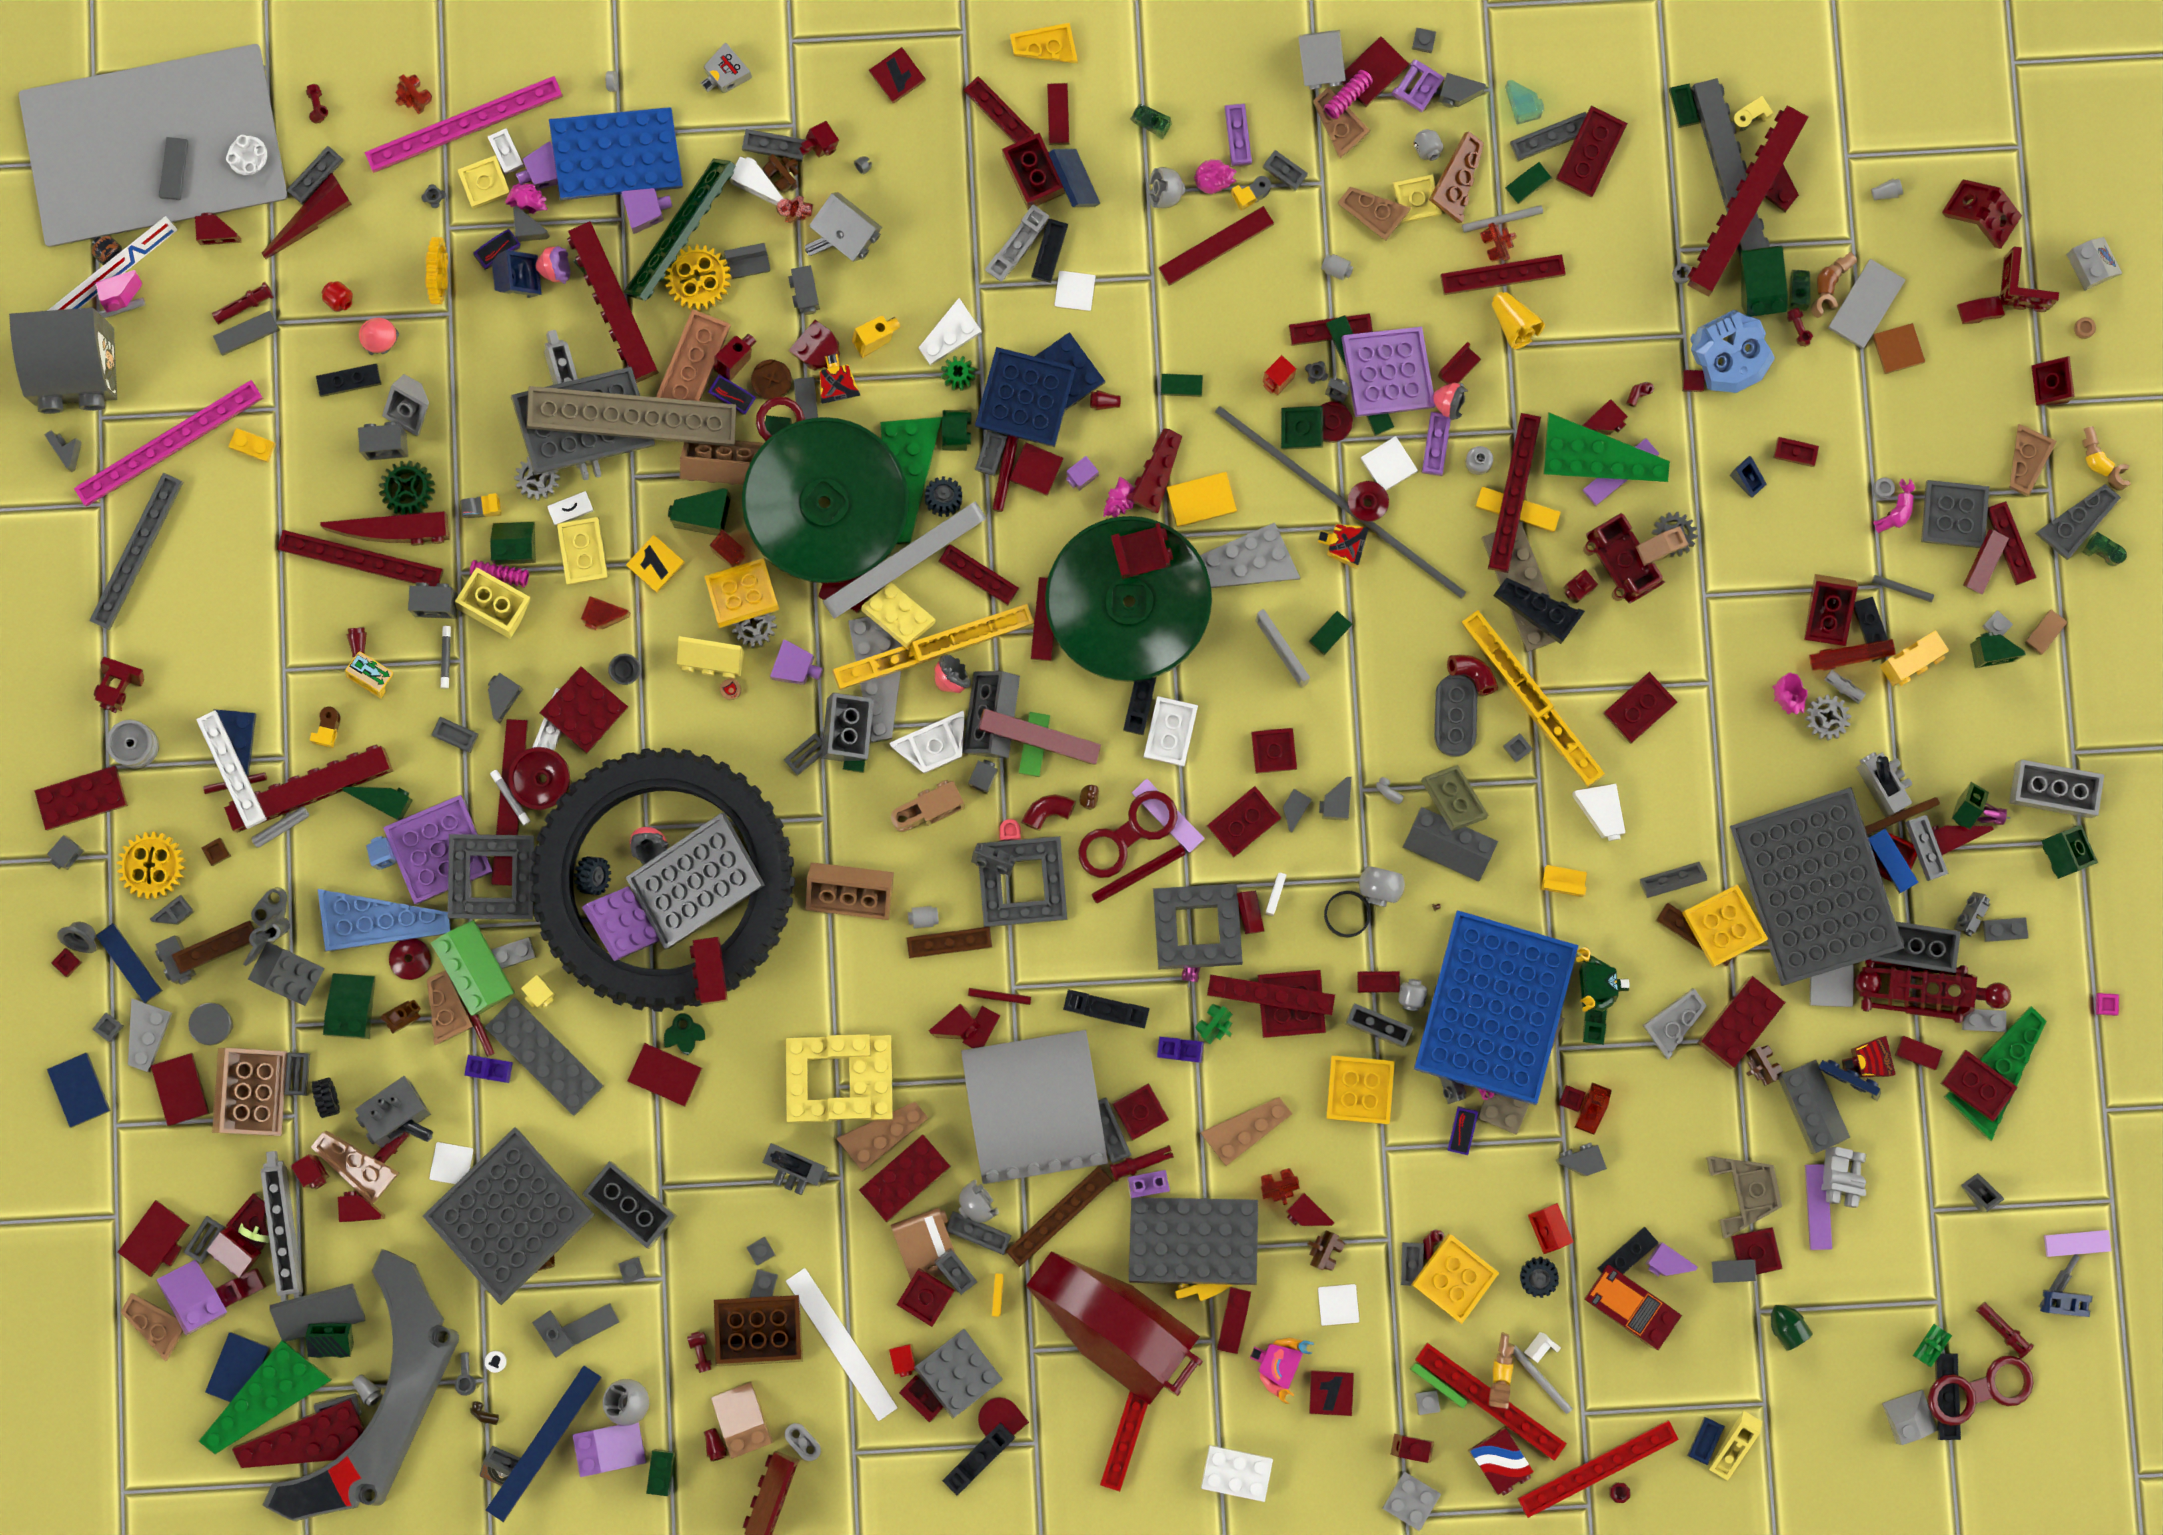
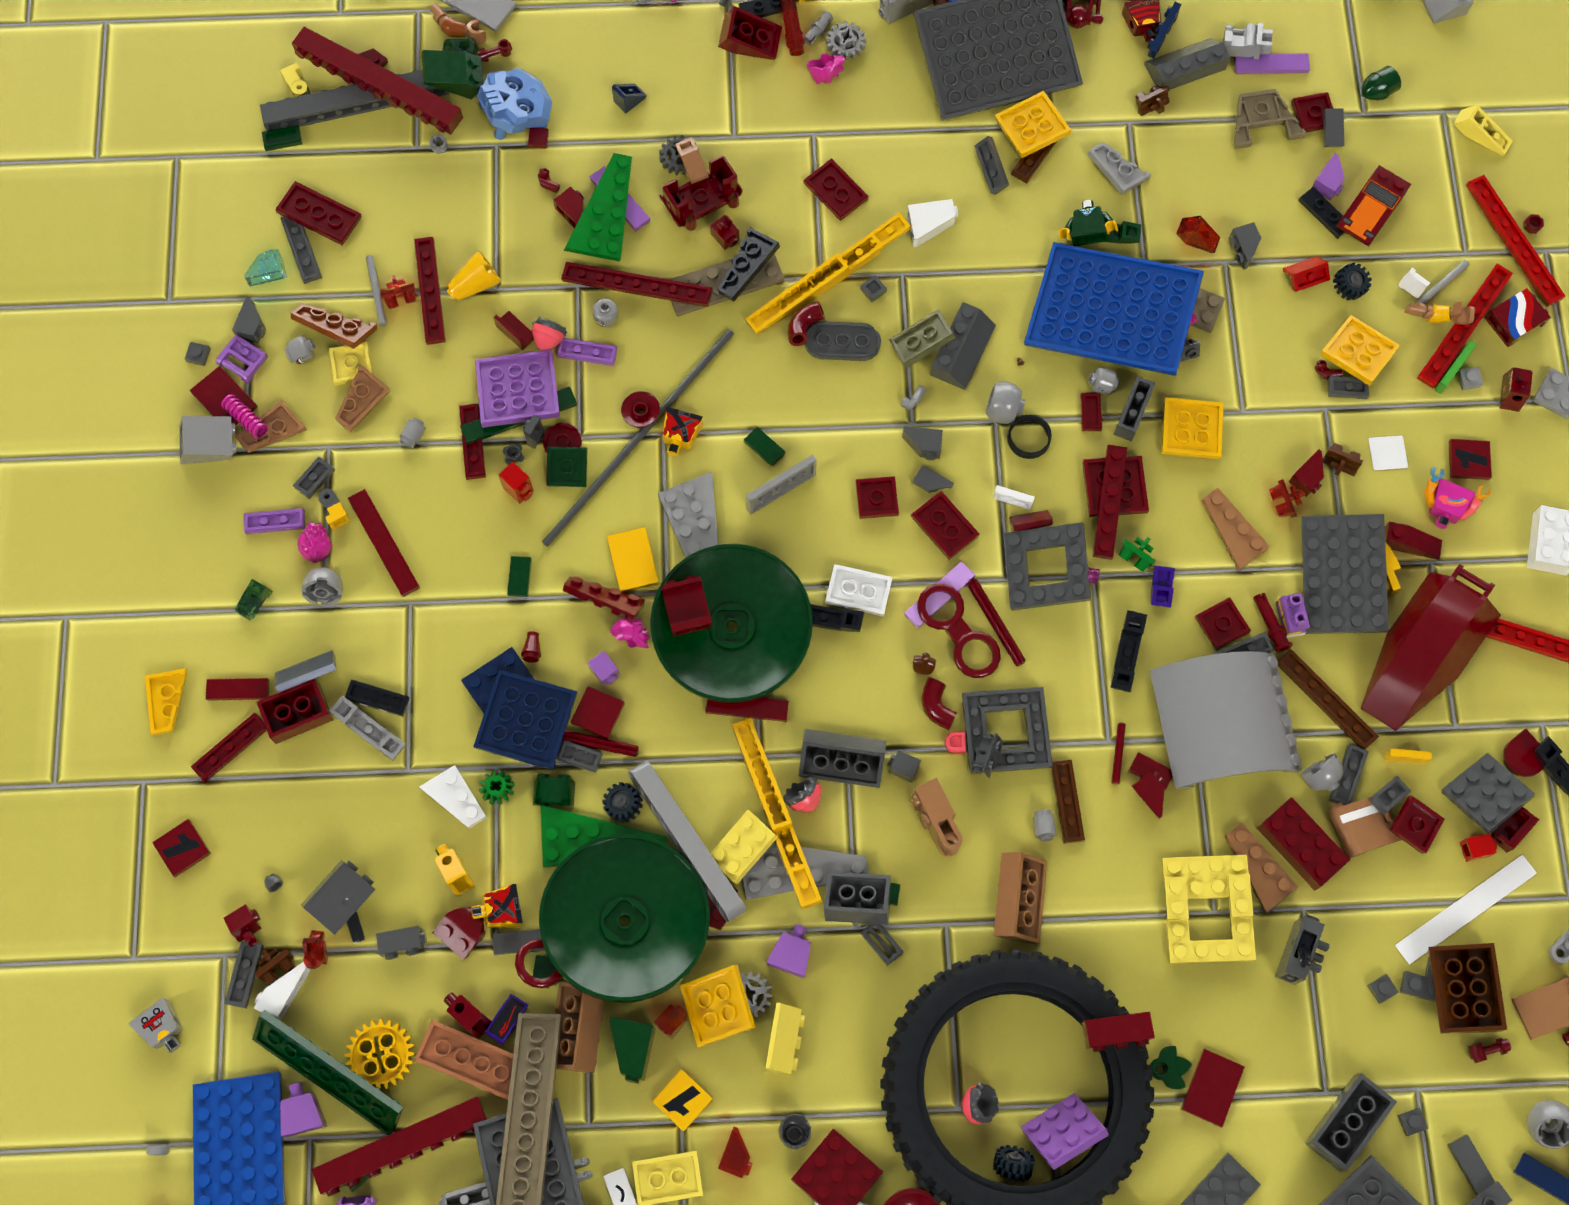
camera: 90 degrees left, 10 degrees down
plate [625,813,765,950] -> none
medium nougat tile [720,679,741,700] -> none
dark grey panel [724,243,770,279] -> none
reddish brown tile [751,359,792,400] -> none
white wing [890,711,964,774] -> none
dark red tile [938,544,1019,606] -> none
tile [978,709,1101,765] -> none
bright green tile [1019,712,1050,777] -> none
white sticker [1055,271,1096,311] -> none
white tile [1361,436,1418,491] -> none
black slope [1447,1106,1478,1155] -> none
yellow tile [1475,487,1561,533] -> none
dark green slope [1505,162,1552,204] -> none
yellow panel [1541,865,1587,897] -> none
dark red tile [1558,1085,1586,1112] -> none
dark blue tile [1687,1417,1725,1465] -> none
dark red brick [1697,976,1786,1069] -> none
dark red plate [1773,437,1819,467] -> none
light grey tile [1809,965,1853,1007] -> none

